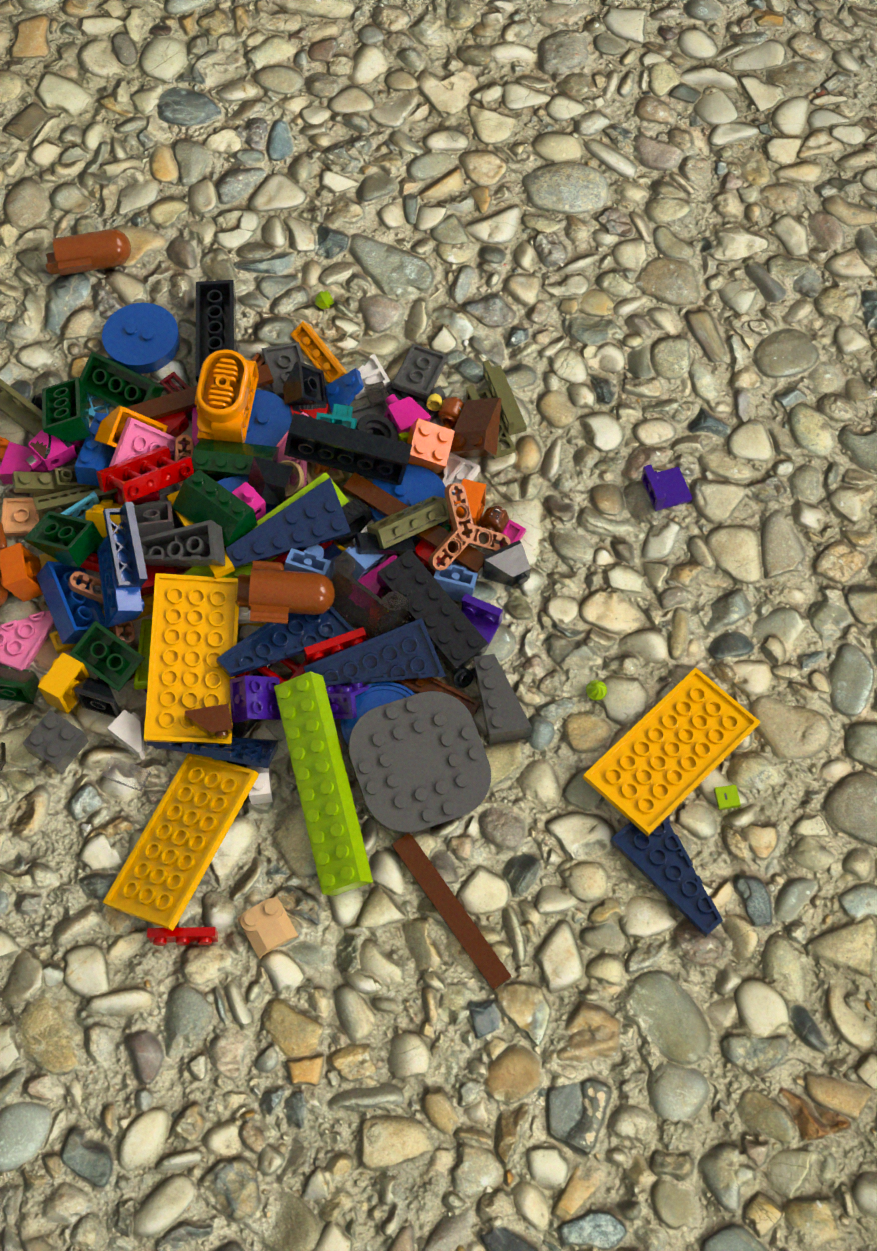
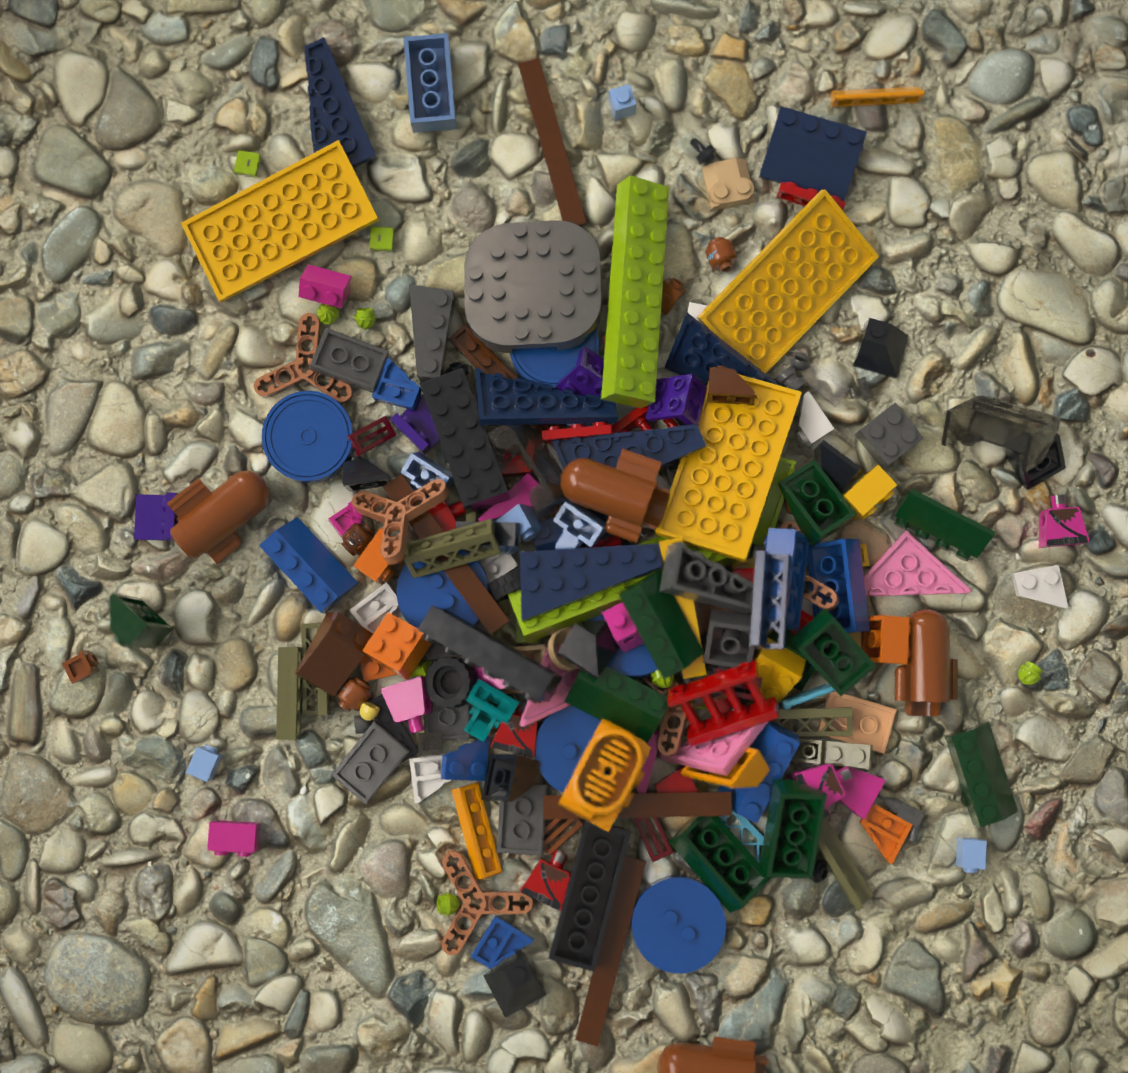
camera: 160 degrees left, 20 degrees up
none -> dark orange bracket [62,650,99,684]
none -> dark green slope [110,593,173,649]
none -> dark orange piece [167,470,271,564]
none -> light blue brick [186,744,223,782]
none -> dark pink brick [207,820,261,857]
none -> nougat piece [254,313,353,404]
none -> blue slope [259,517,359,614]
none -> blue brick [262,391,355,483]
none -> dark pink brick [298,264,351,309]
none -> dark grey tile [309,328,389,393]
none -> dark red tile [346,415,396,457]
none -> lime plate [354,308,377,330]
none -> lime tile [369,226,394,252]
none -> blue wing [372,358,422,411]
none -> medium blue brick [404,33,457,133]
none -> nougat piece [441,850,533,955]
none -> blue wing [471,915,534,969]
none -> black slope [483,953,546,1018]
none -> torso [520,850,571,911]
none -> reddish brown tile [575,855,646,1046]
none -> light blue brick [608,84,637,121]
none -> dark orange bracket [661,277,687,315]
none -> black plate [690,138,717,165]
none -> dark orange head [705,237,738,272]
none -> dark blue slope [759,106,867,201]
none -> dark grey wheel [774,365,806,391]
none -> dark grey hinge [790,352,809,371]
none -> light orange slope [831,87,925,107]
none -> clear smoke tile [848,377,875,402]
none -> black slope [853,318,908,379]

